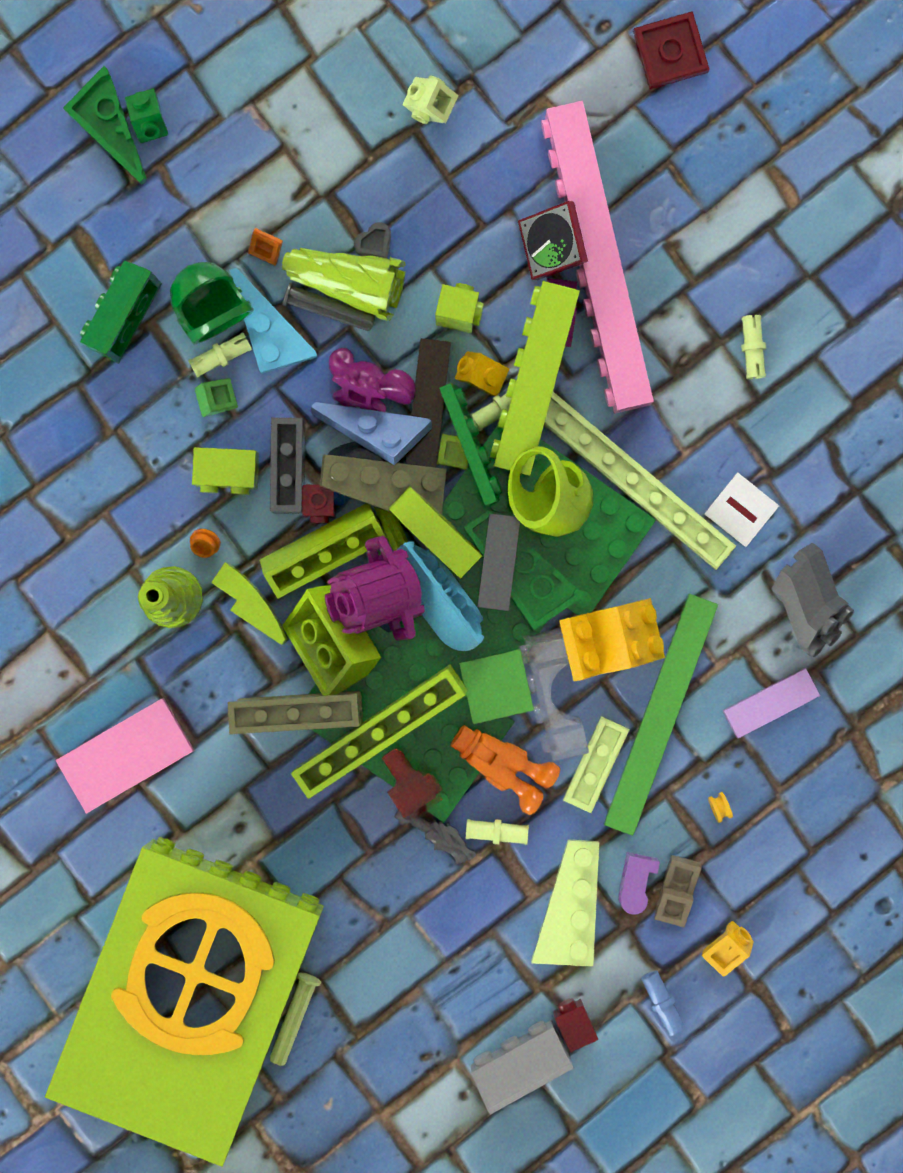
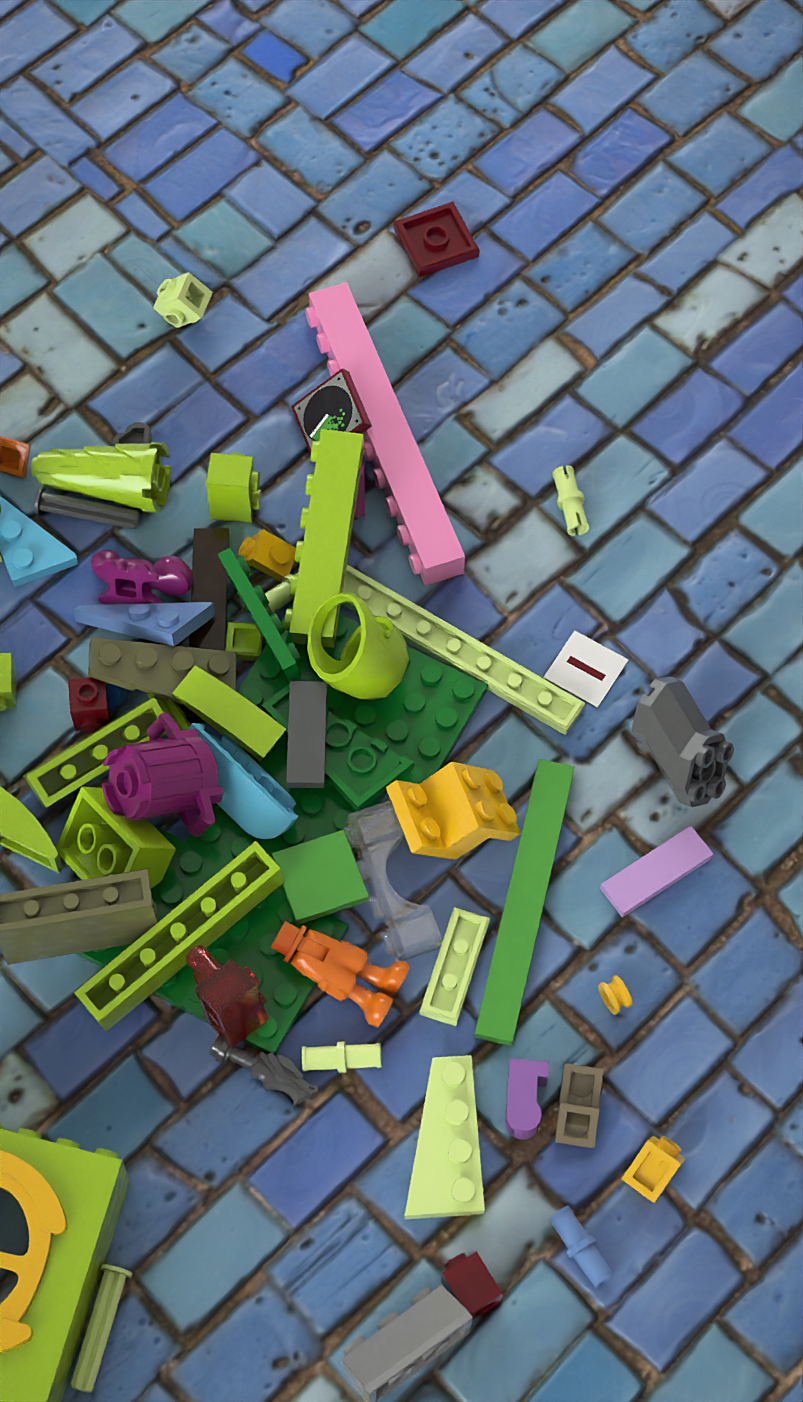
camera: 10 degrees left, 25 degrees down
dark grey brick [270,417,306,514] -> none

